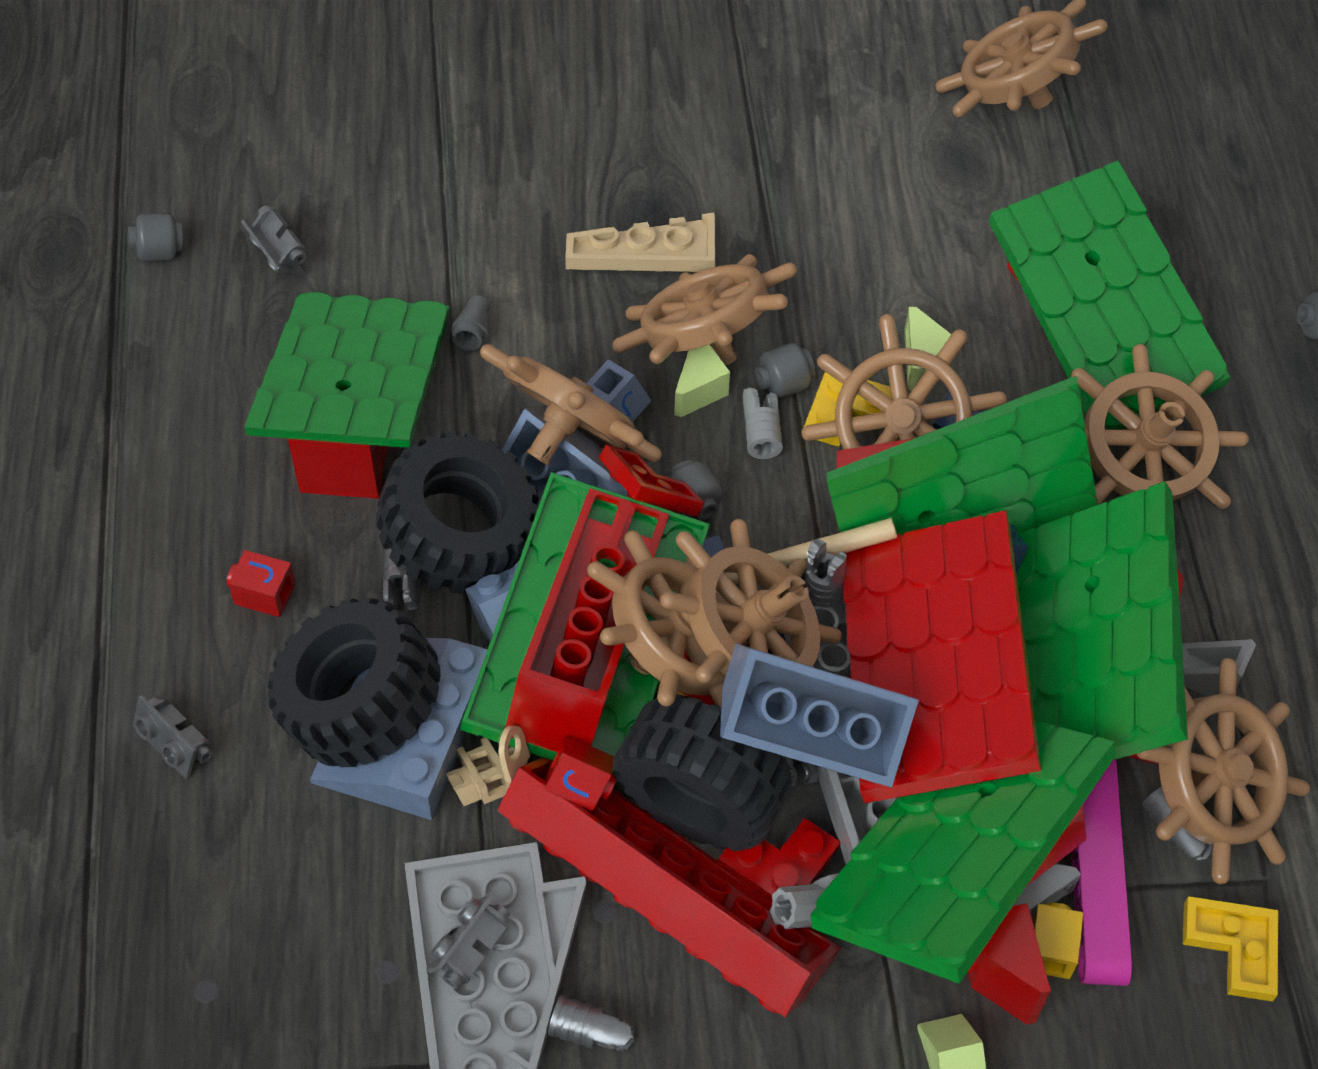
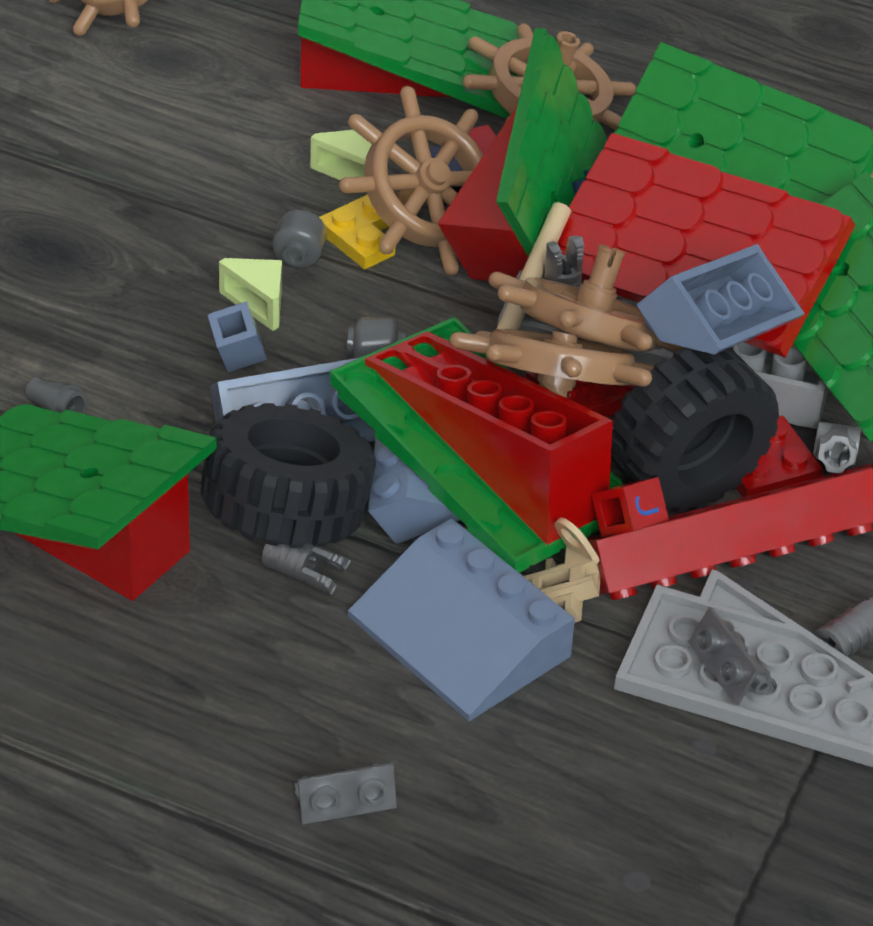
camera: 60 degrees left, 15 degrees down
red brick [227,550,296,617] -> none
black tyre [267,598,441,768] -> none
medium nougat piece [480,344,662,466] -> none
tan wing [565,212,715,272] -> none
red plate [599,444,705,517] -> none
medium nougat piece [612,254,797,366] -> none
light grey hinge [742,388,783,459] -> none

